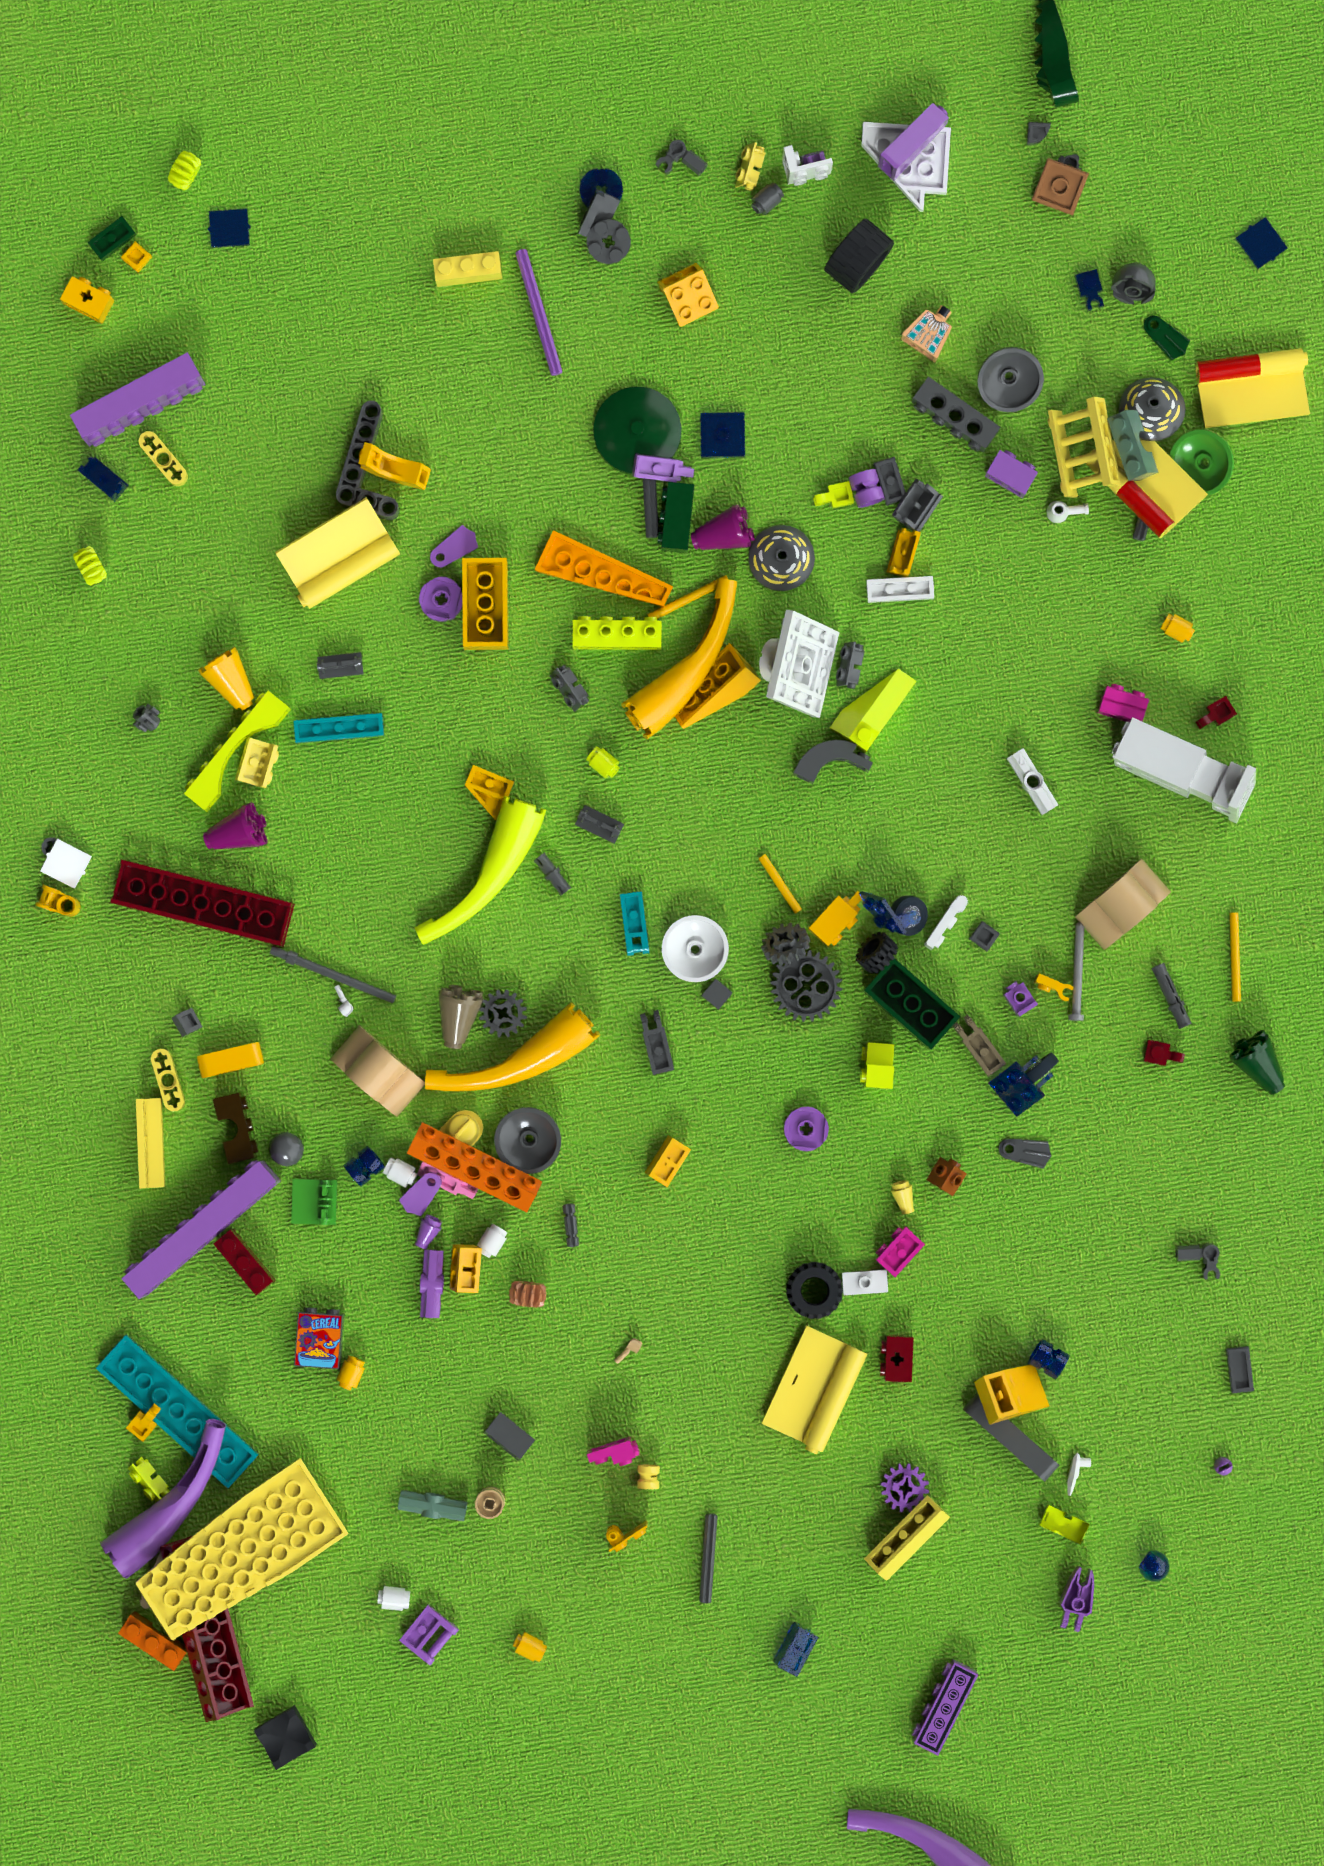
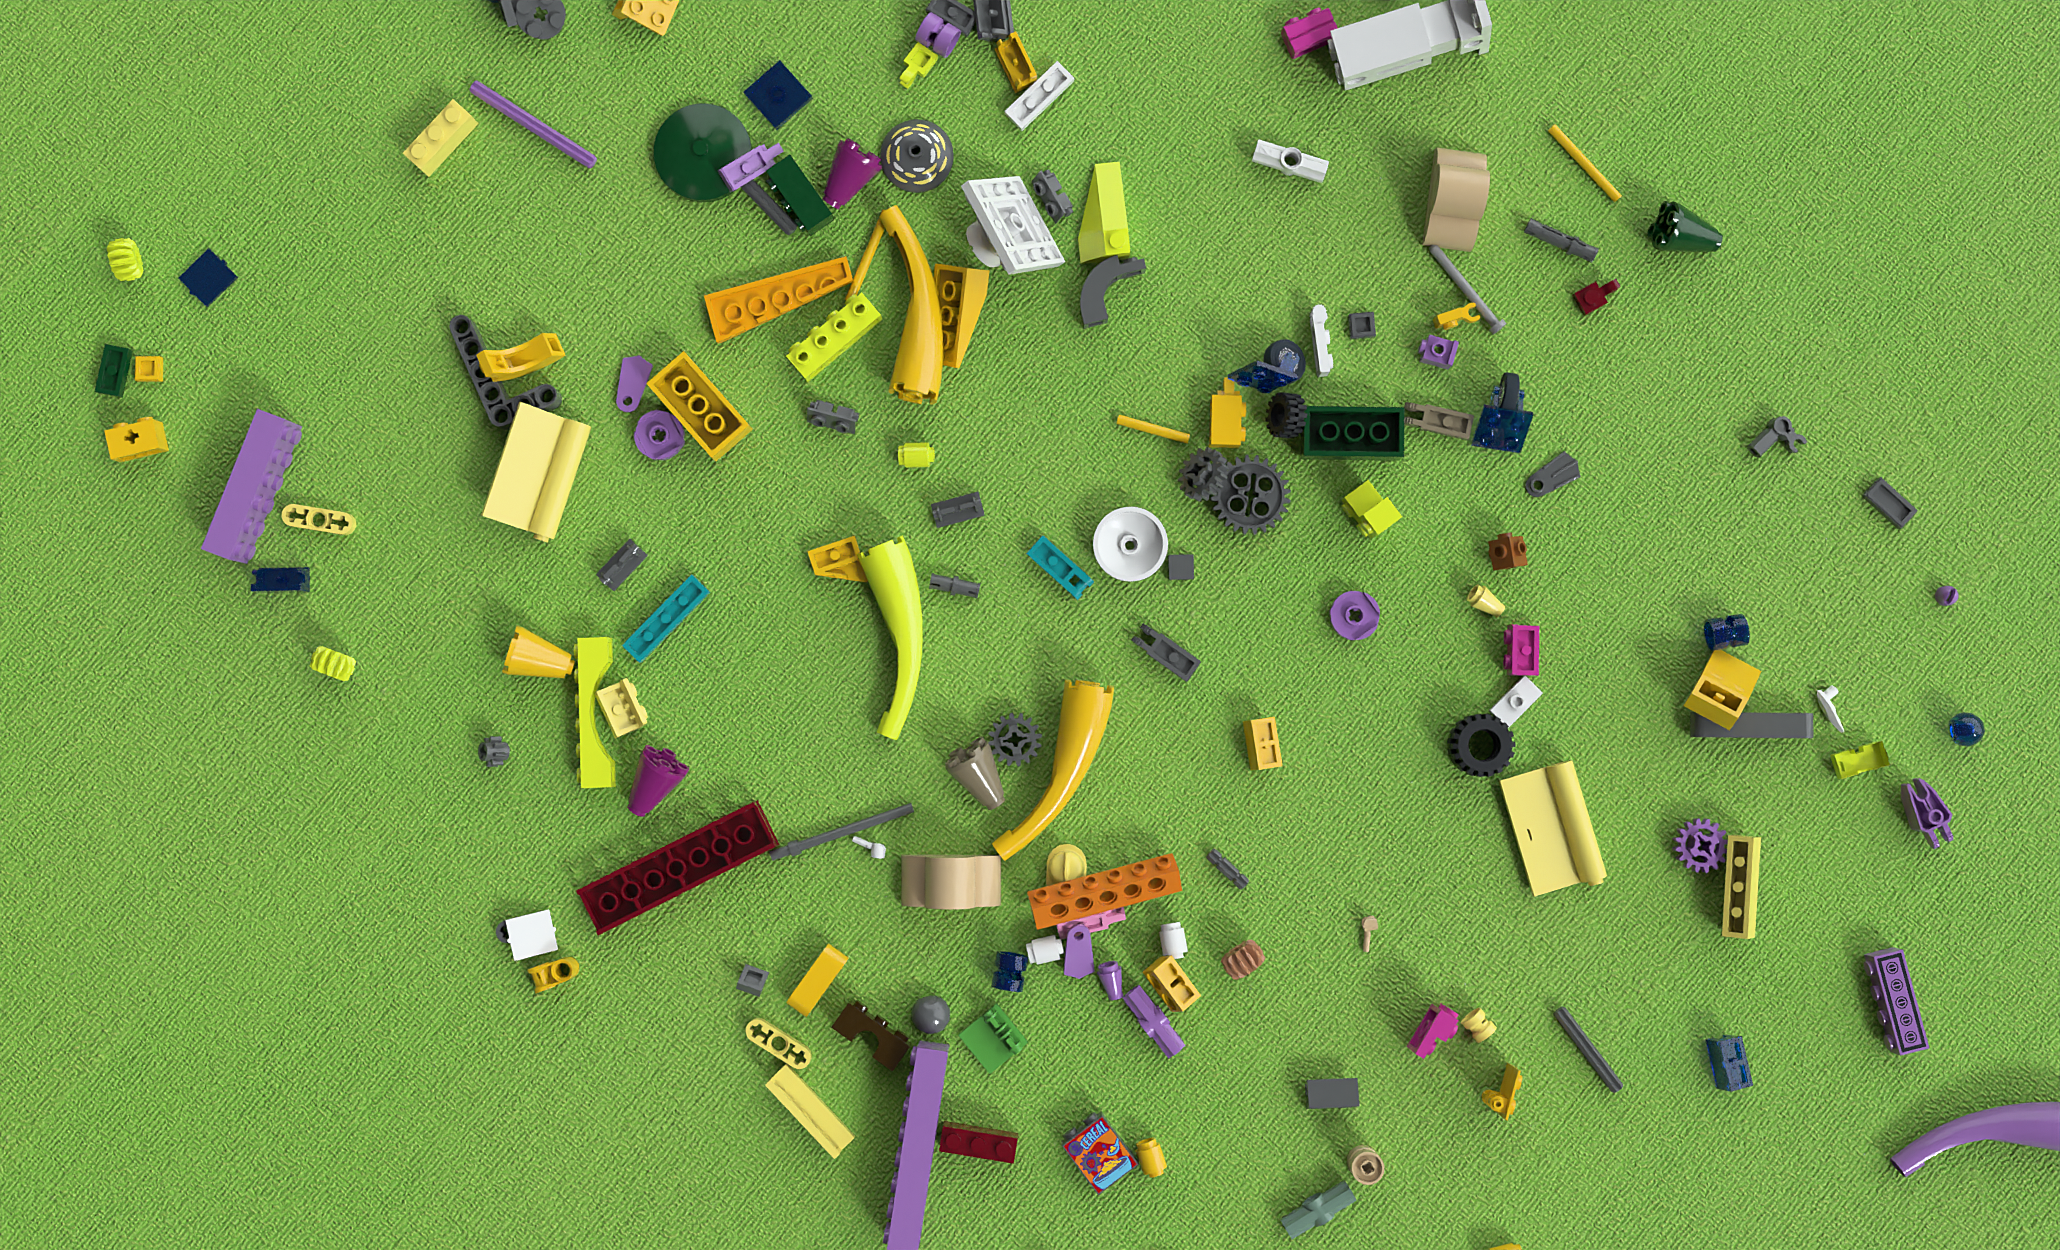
camera: 40 degrees left, 0 degrees up
dark grey dish [494,1107,561,1174] -> none
dark red brick [880,1335,914,1383] -> none

